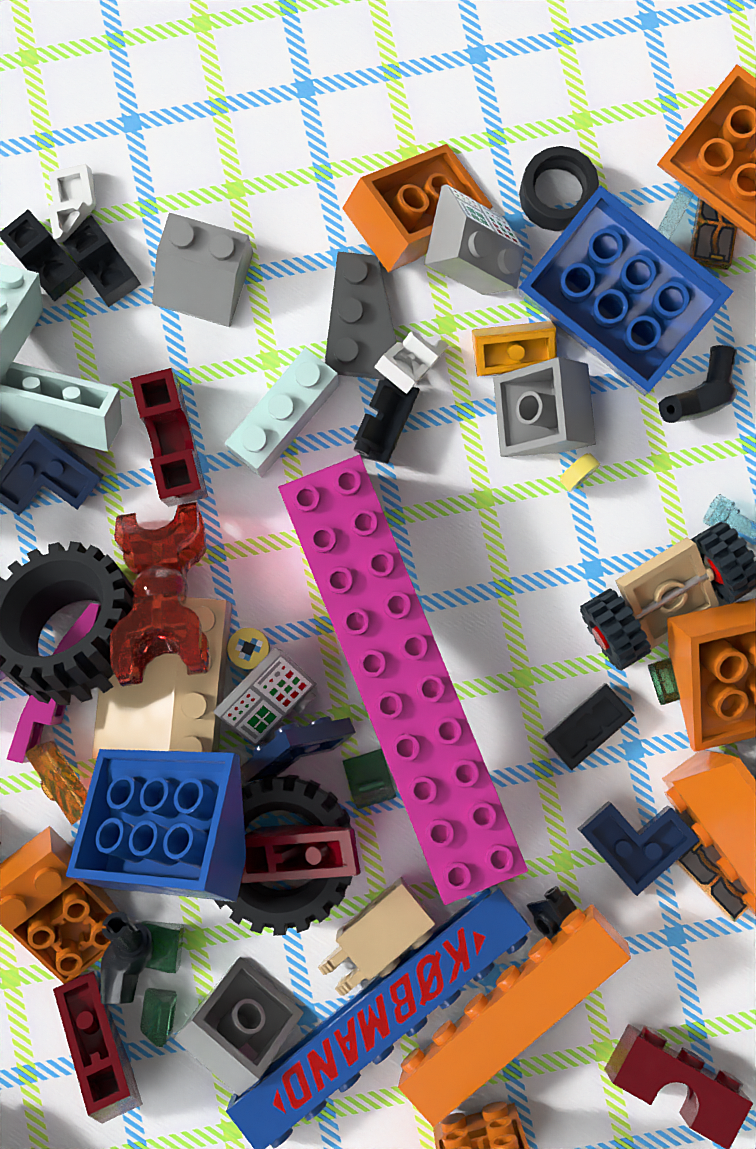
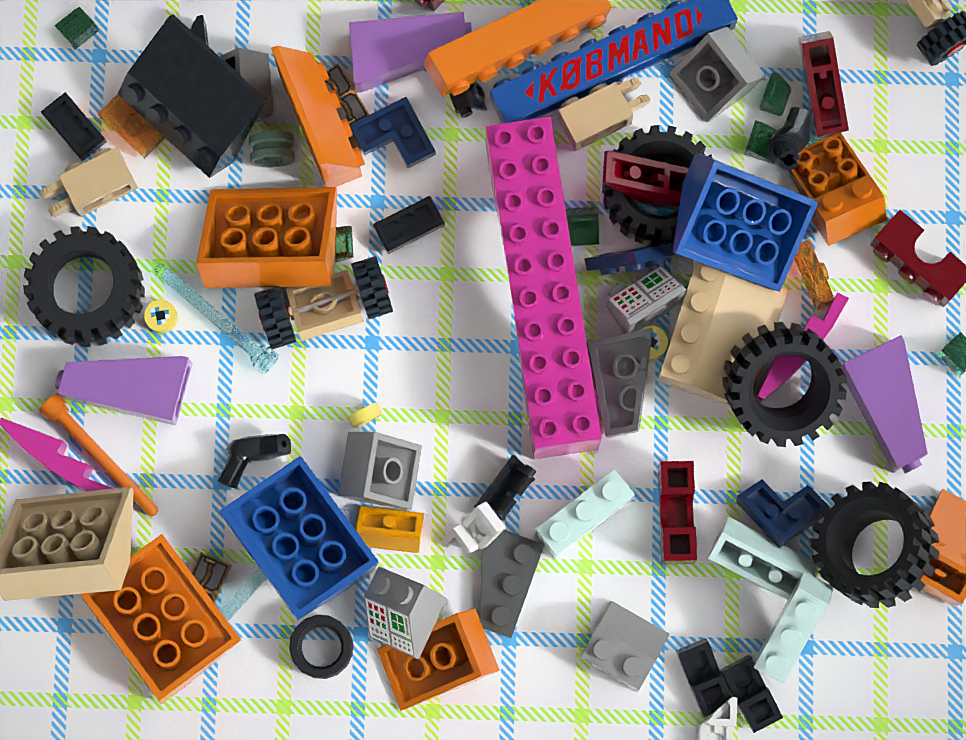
camera: 165 degrees left, 5 degrees down
clear red piece [110,502,209,687] -> none
none -> medium lavender slope [349,12,472,93]
none -> dark grey wing [588,328,653,438]

